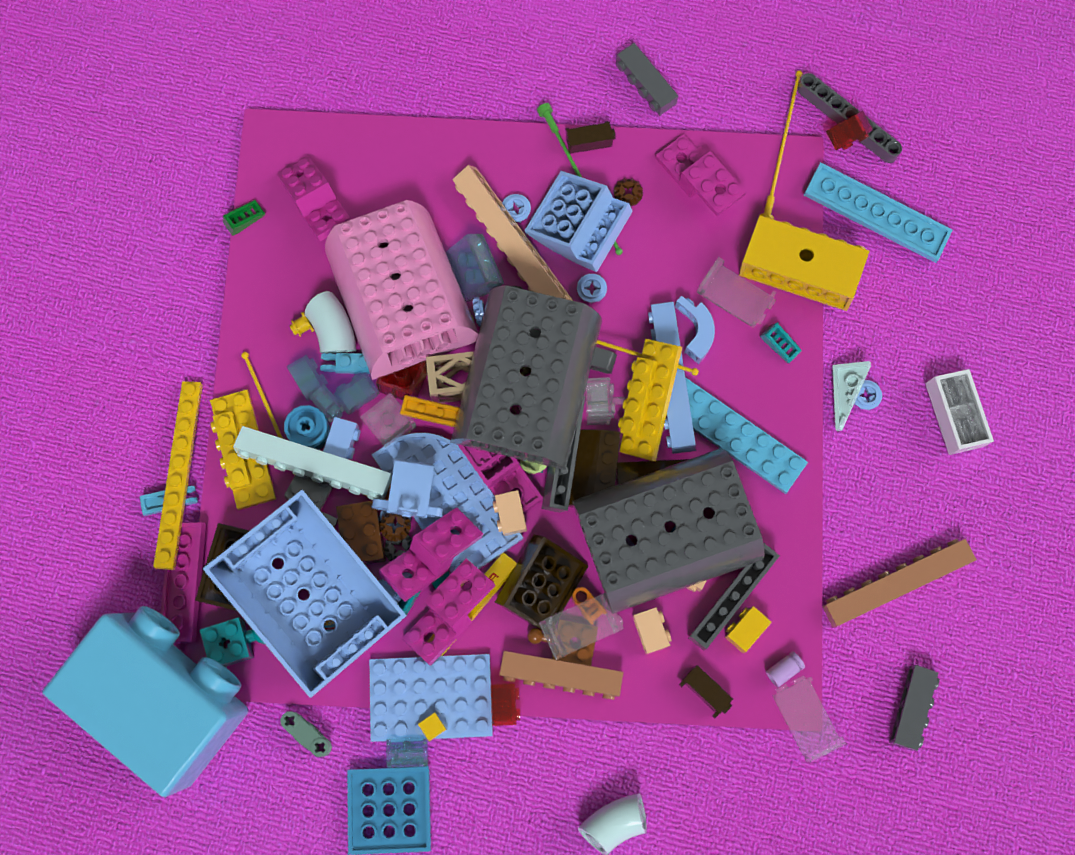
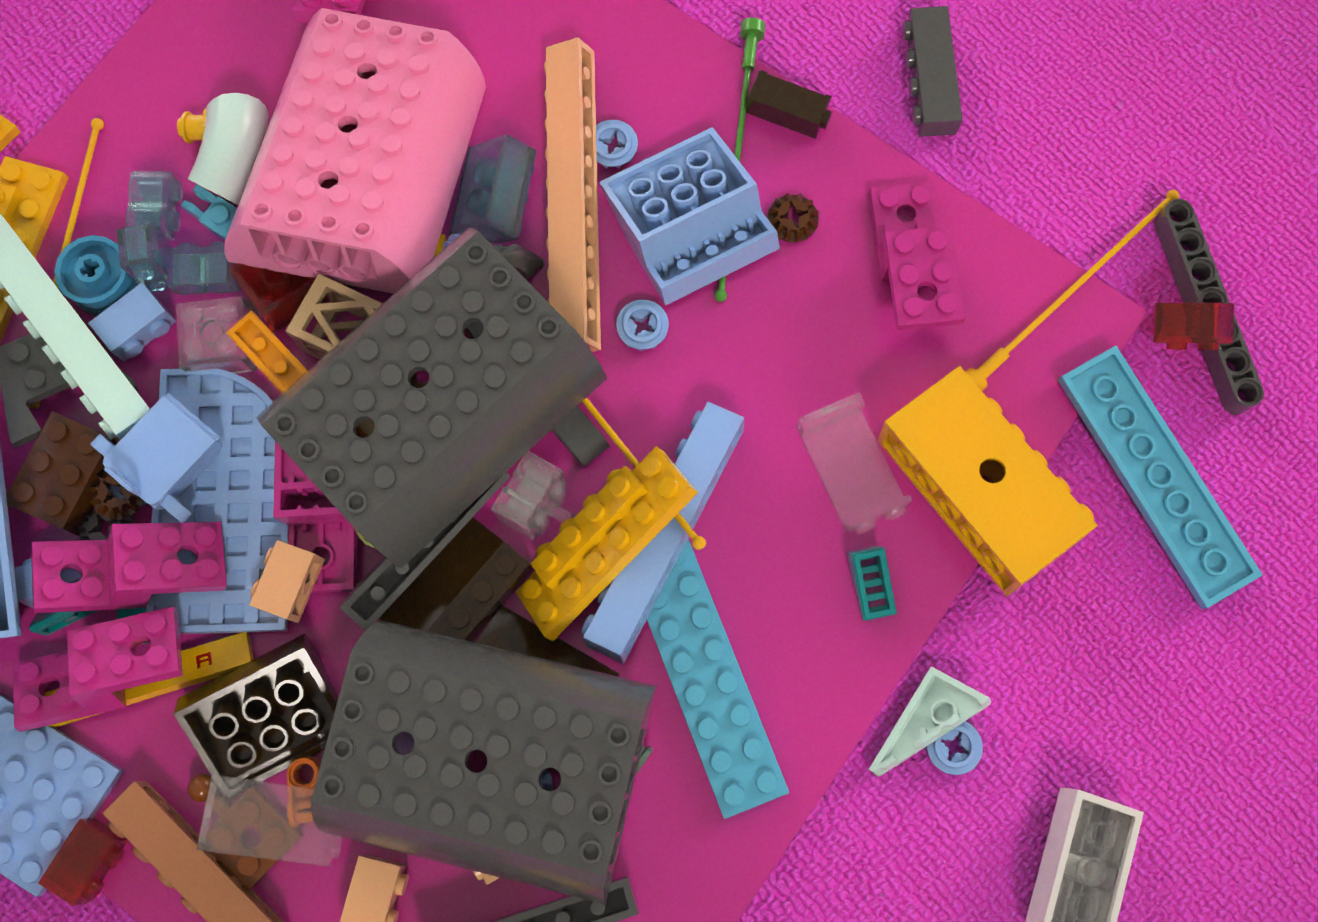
camera: 35 degrees right, 0 degrees up
light blue arch [675,296,715,364] -> none

